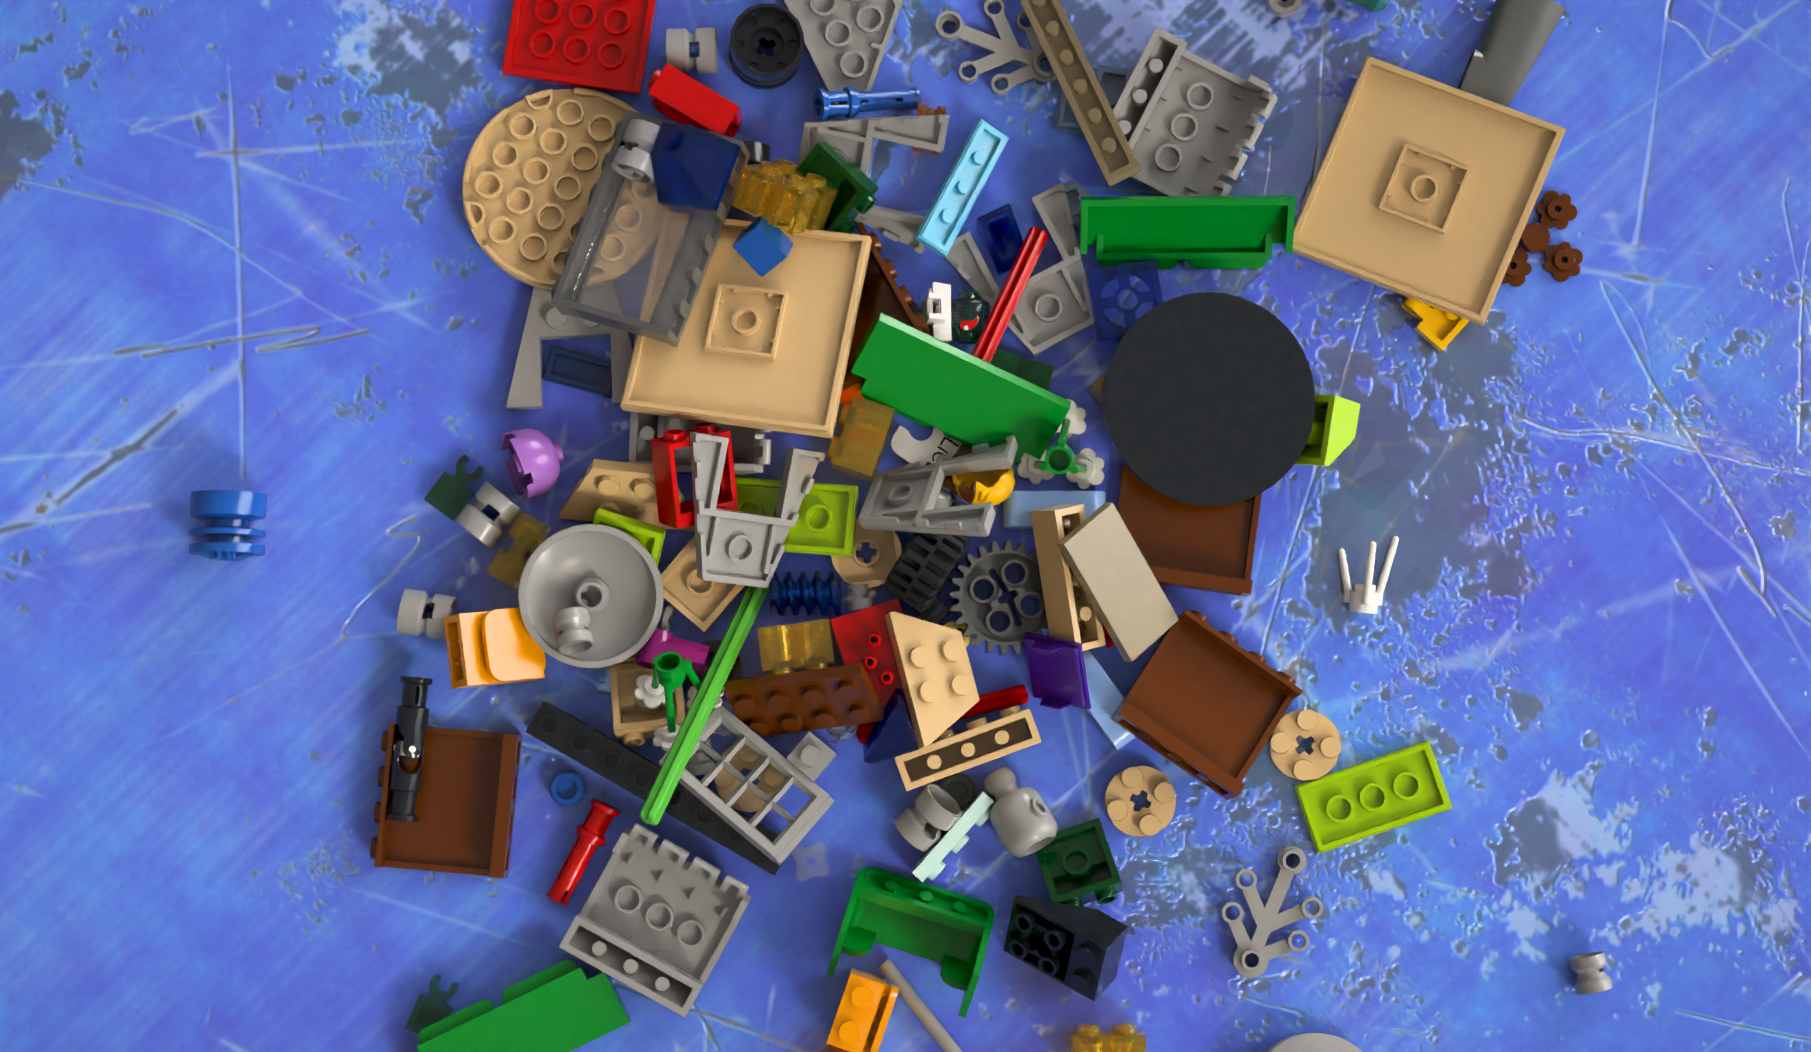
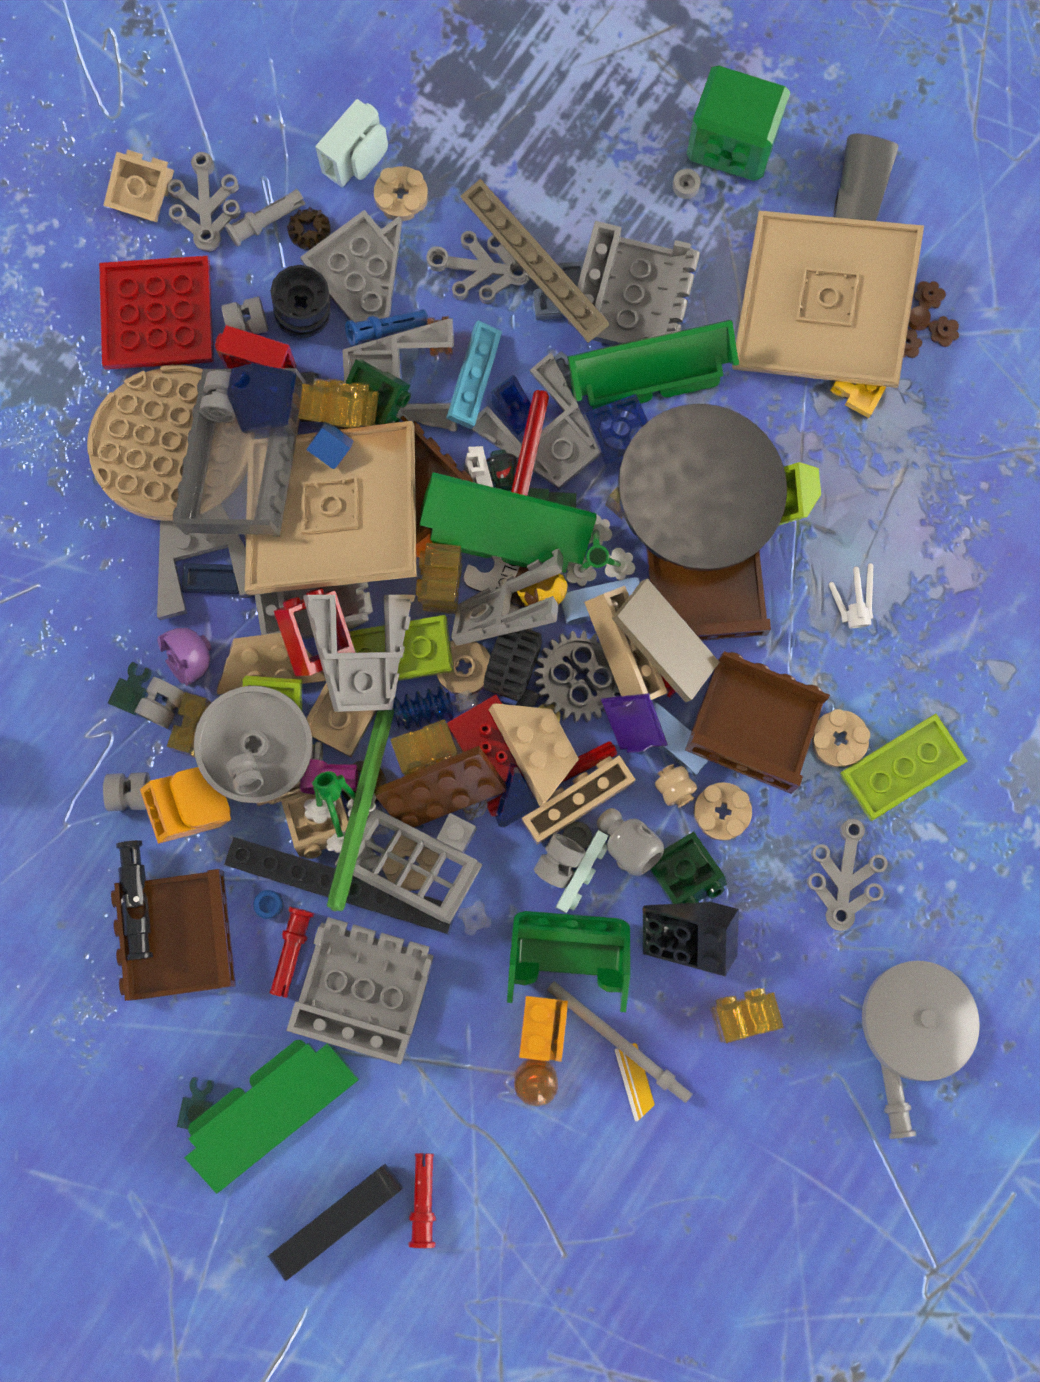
camera: 10 degrees left, 5 degrees down
none -> tan piece [655,764,697,808]

